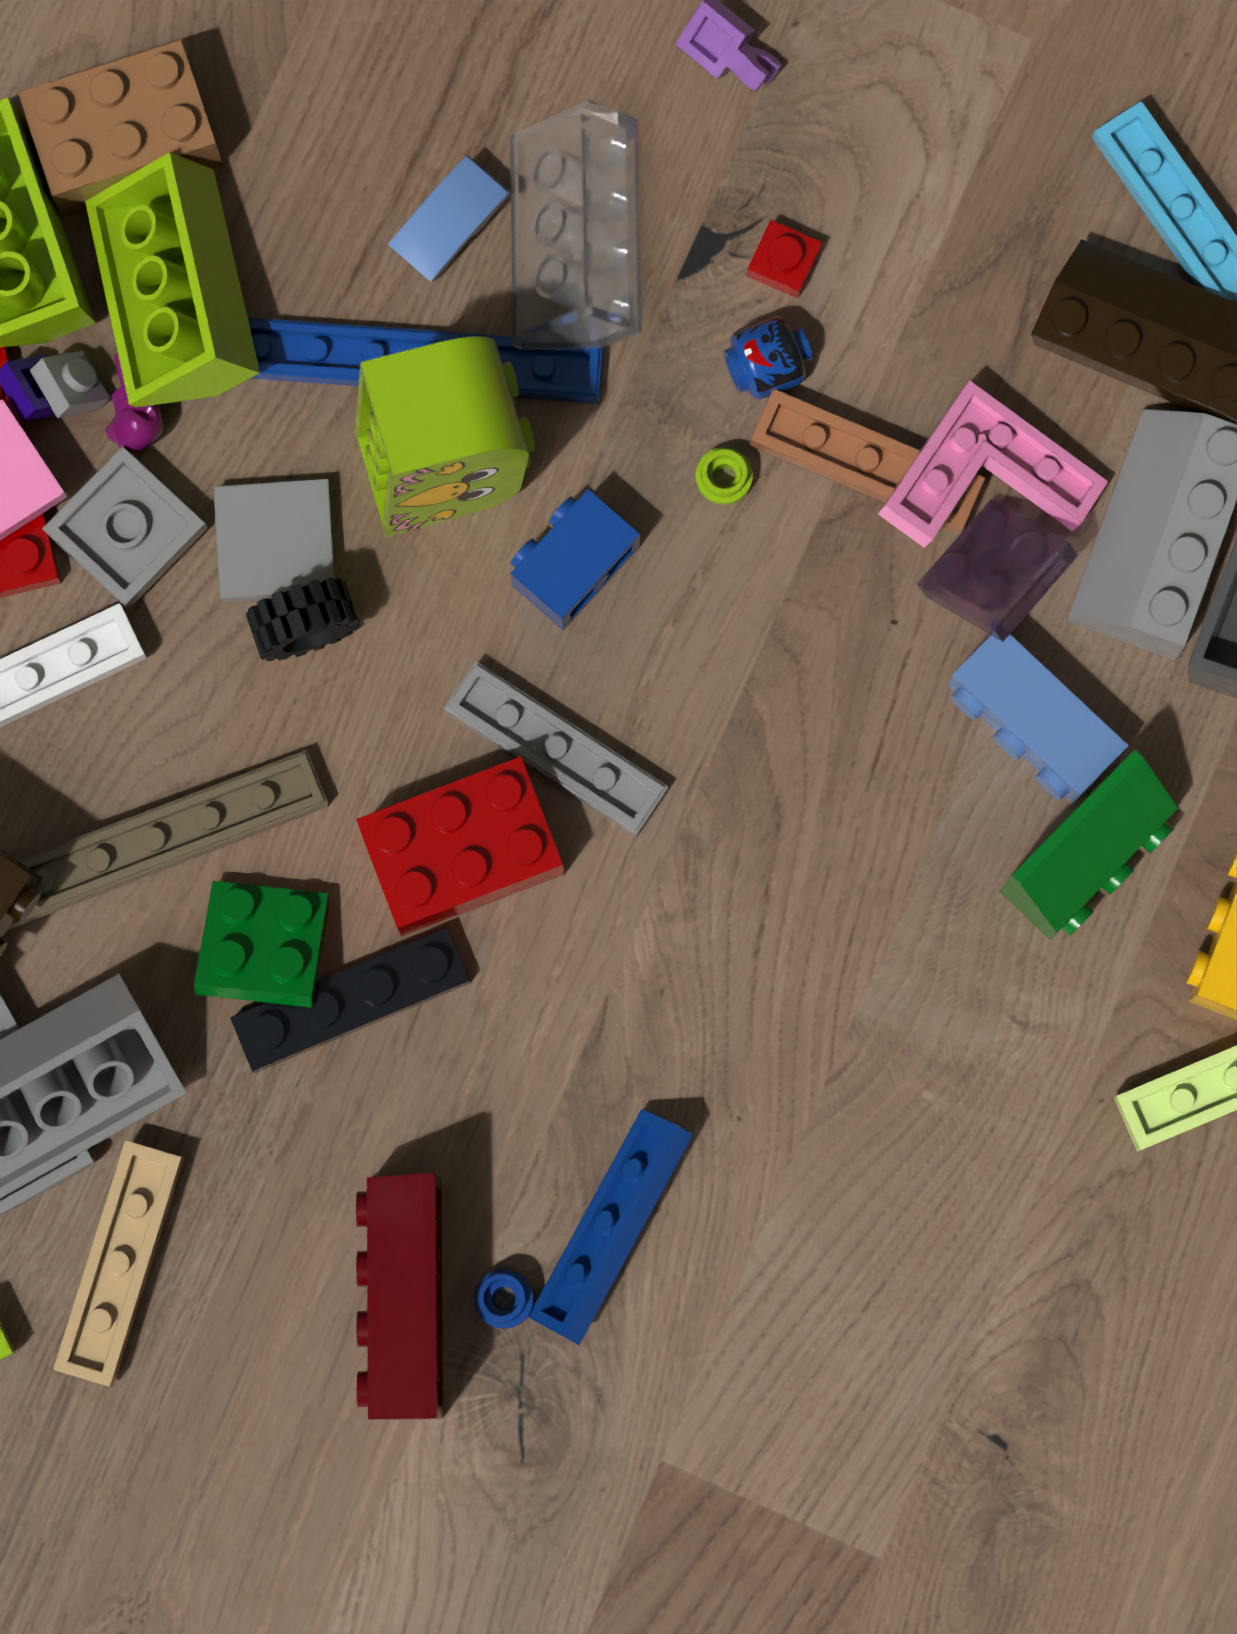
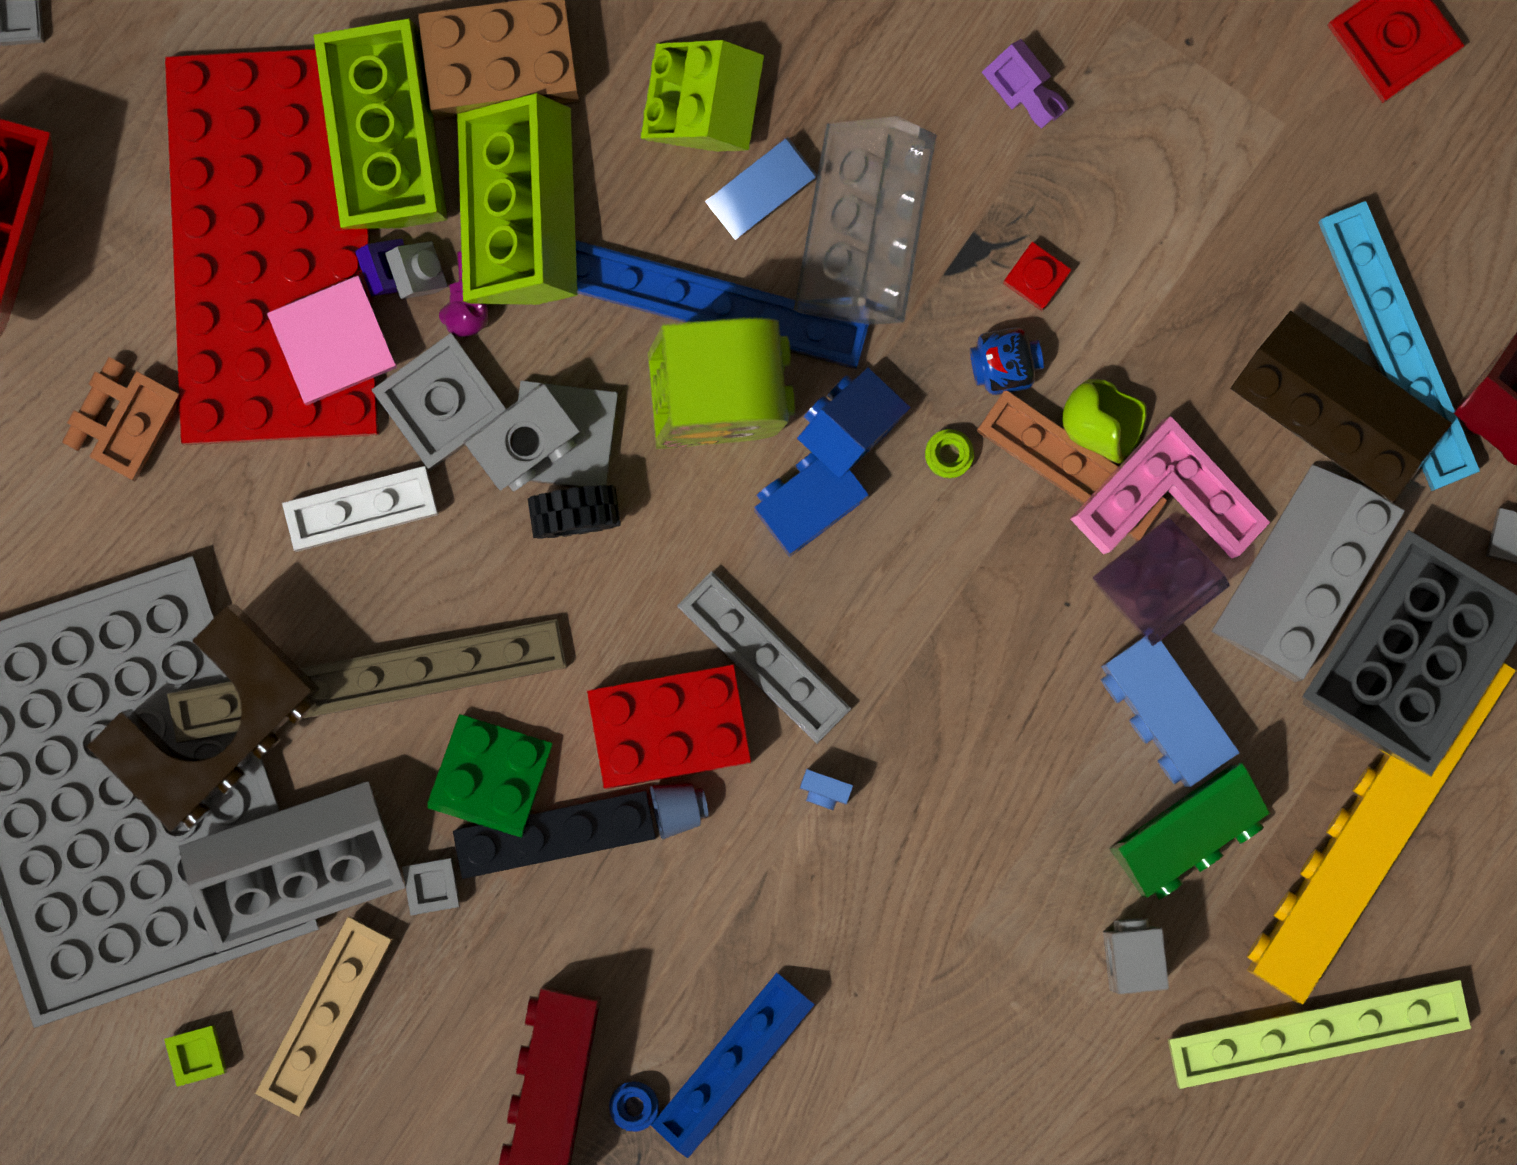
camera: 10 degrees right, 5 degrees up
none -> light grey plate [402,858,461,916]
none -> light grey brick [463,383,579,492]
none -> lime slope [640,40,764,151]
none -> sand blue hat [650,783,708,840]
none -> blue brick [797,368,911,479]
none -> medium blue plate [799,769,853,810]
none -> lime hair [1062,379,1147,463]
none -> light grey brick [1103,918,1169,994]

